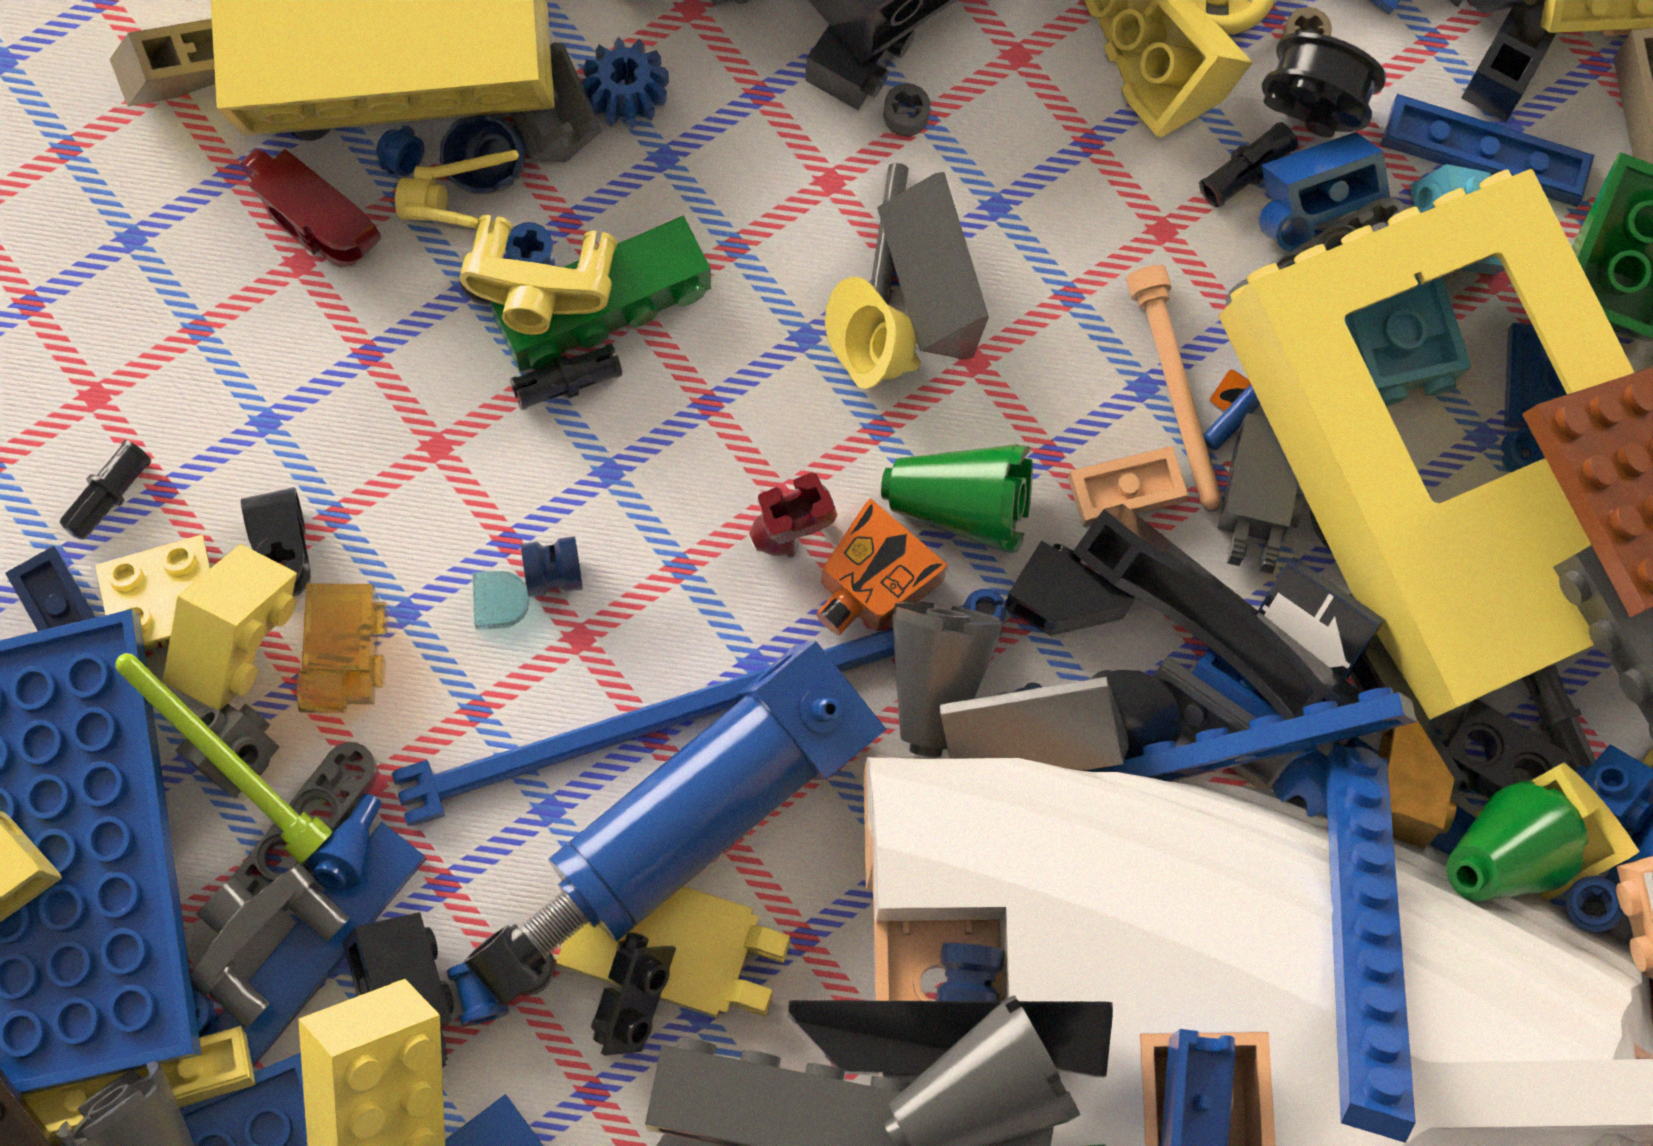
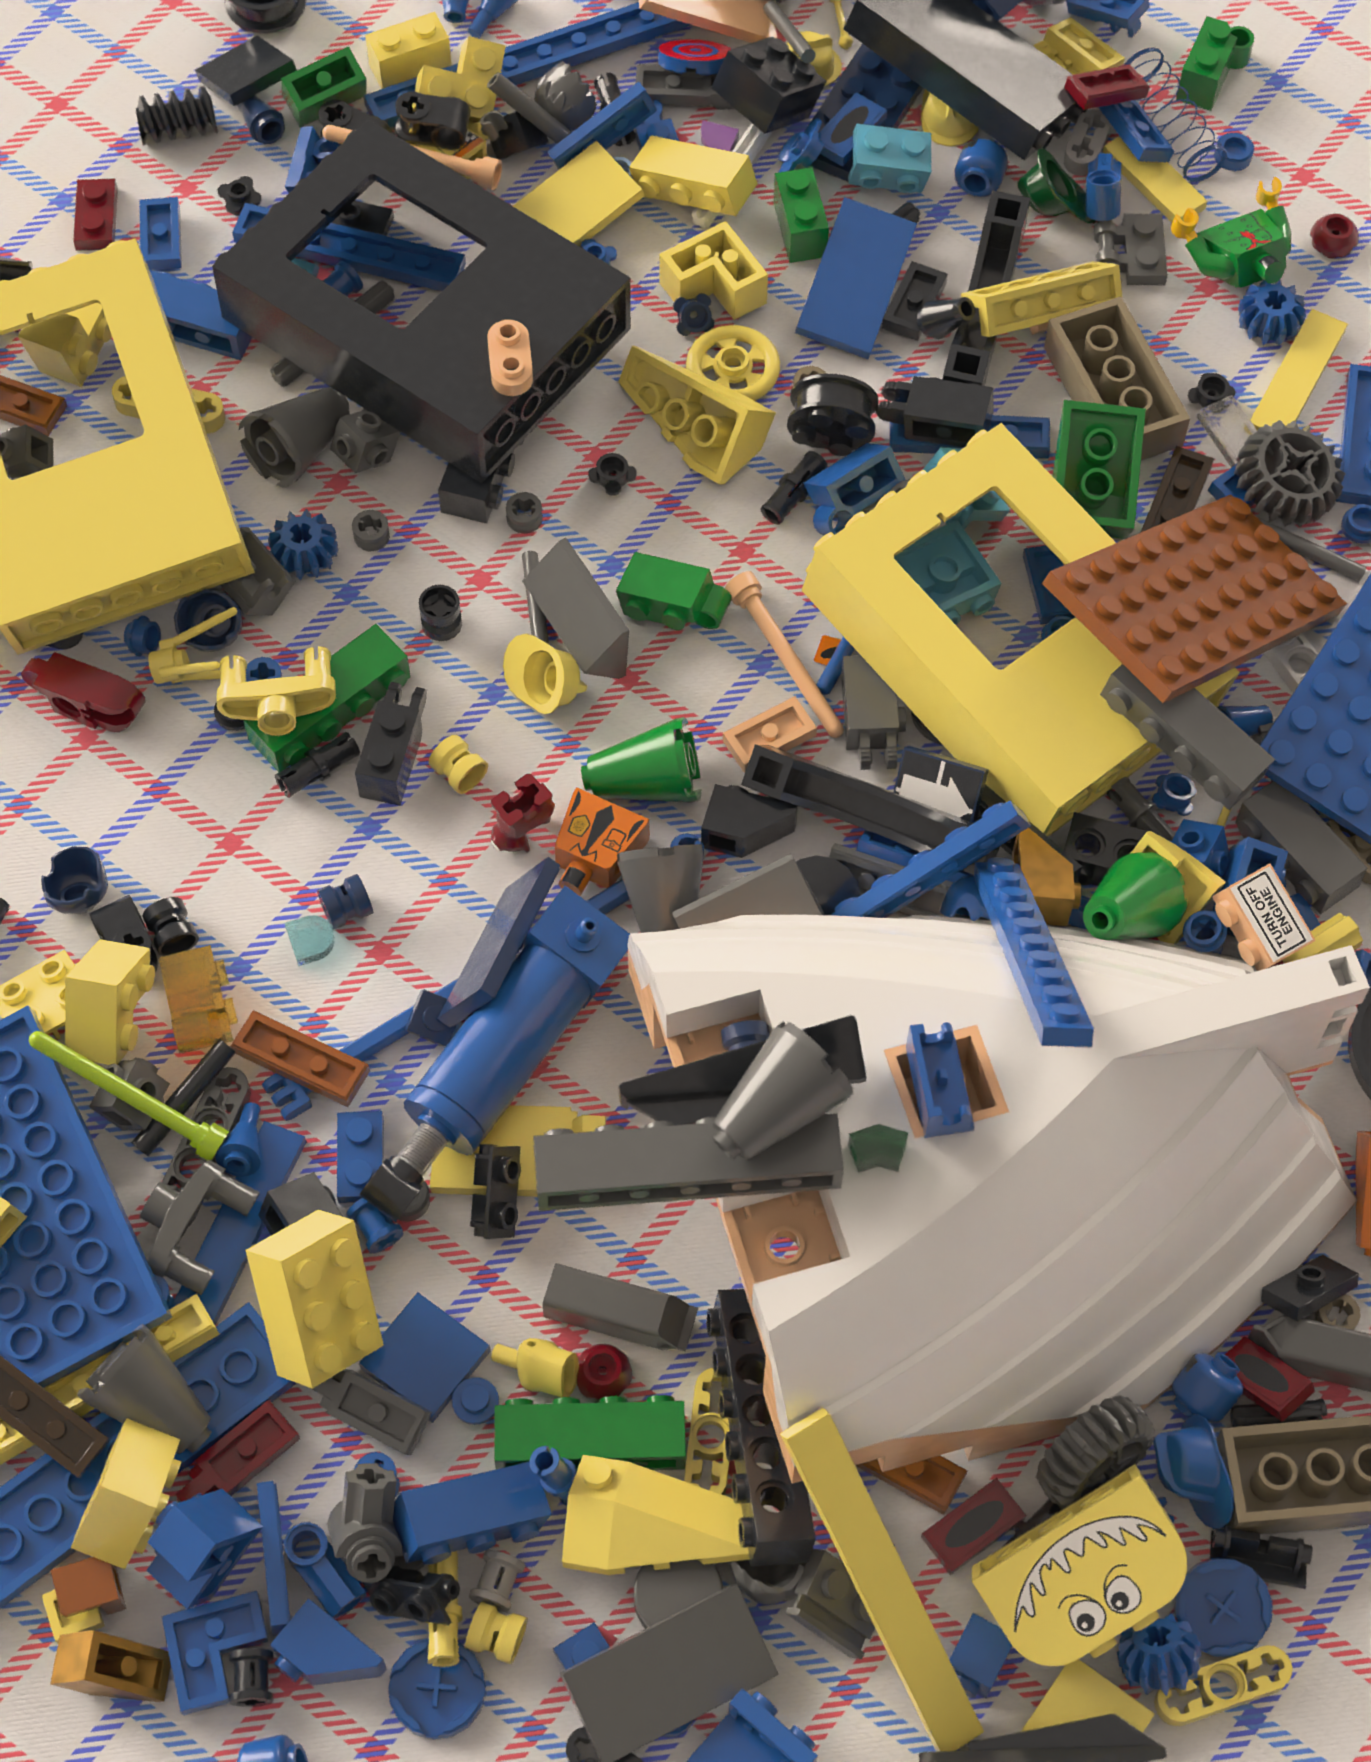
camera: 10 degrees left, 10 degrees down
none -> dark blue hair [41,846,108,914]
none -> black piece [131,1038,237,1157]
none -> black wheel [142,897,199,957]
none -> dark orange tile [230,1010,370,1107]
none -> blue plate [337,1111,384,1203]
none -> dark grey bush [352,510,390,552]
none -> black hinge [355,682,427,806]
none -> dark blue plate [404,989,457,1047]
none -> black wheel [418,584,462,641]
none -> light yellow wheel [428,734,488,794]
none -> dark blue tile [437,857,560,1028]
none -> black plate [588,453,637,496]
none -> green hinge [616,552,732,630]
none -> black hinge [875,376,994,447]
none -> blue plate [1152,773,1197,816]

